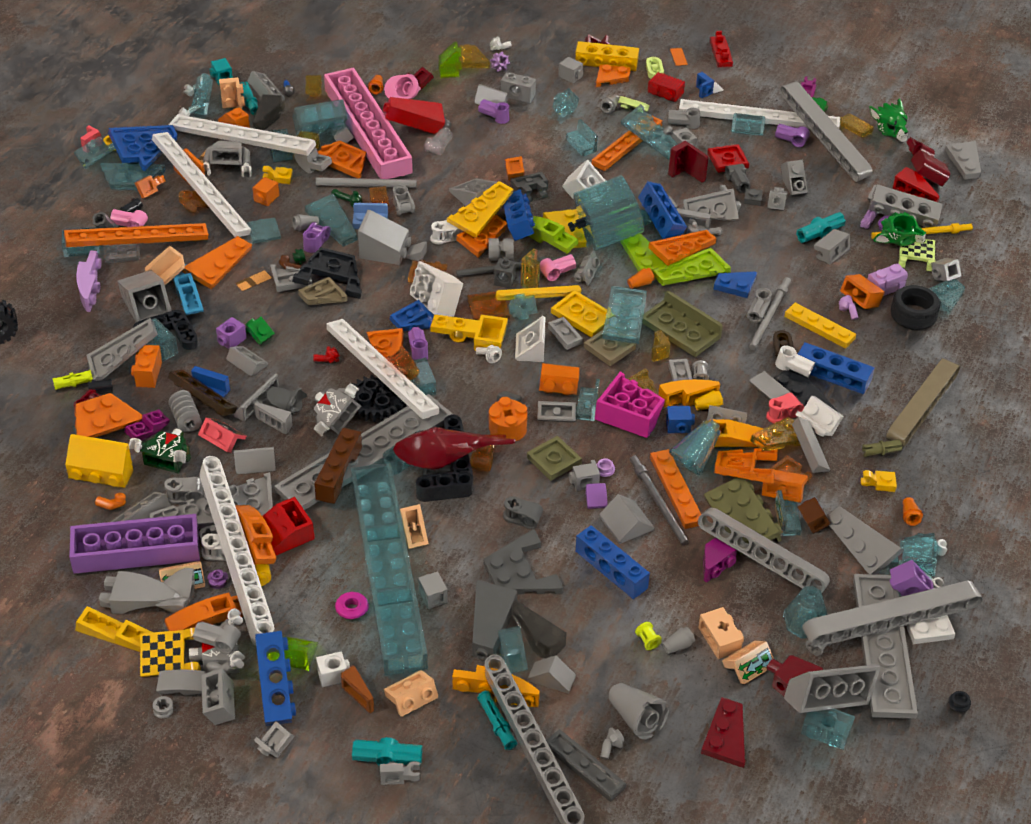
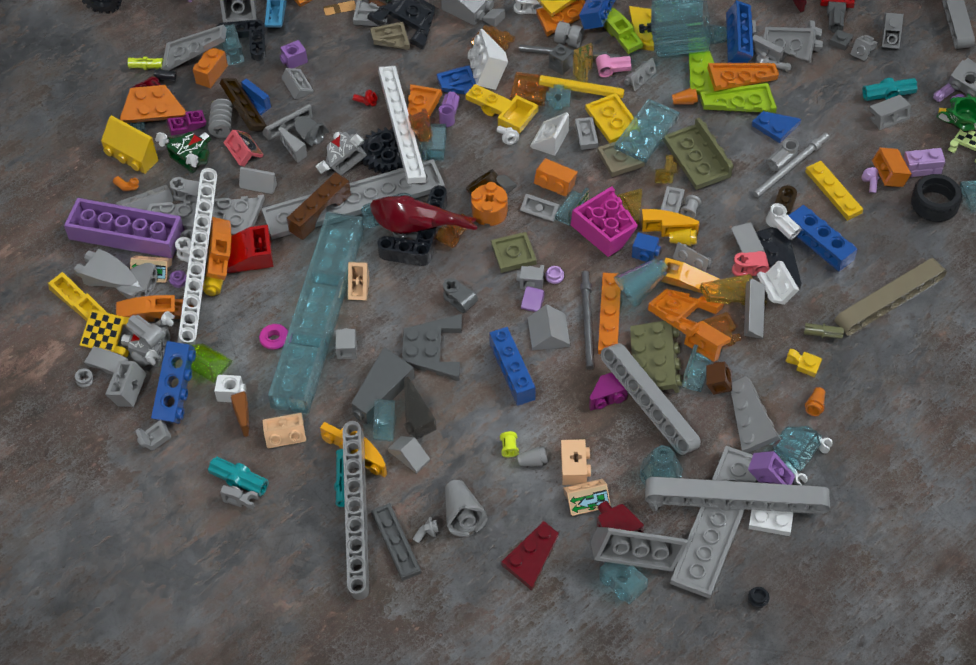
camera: 25 degrees right, 10 degrees up
green bracket [245,316,275,345] -> none
none -> dark brown plate [466,169,498,195]

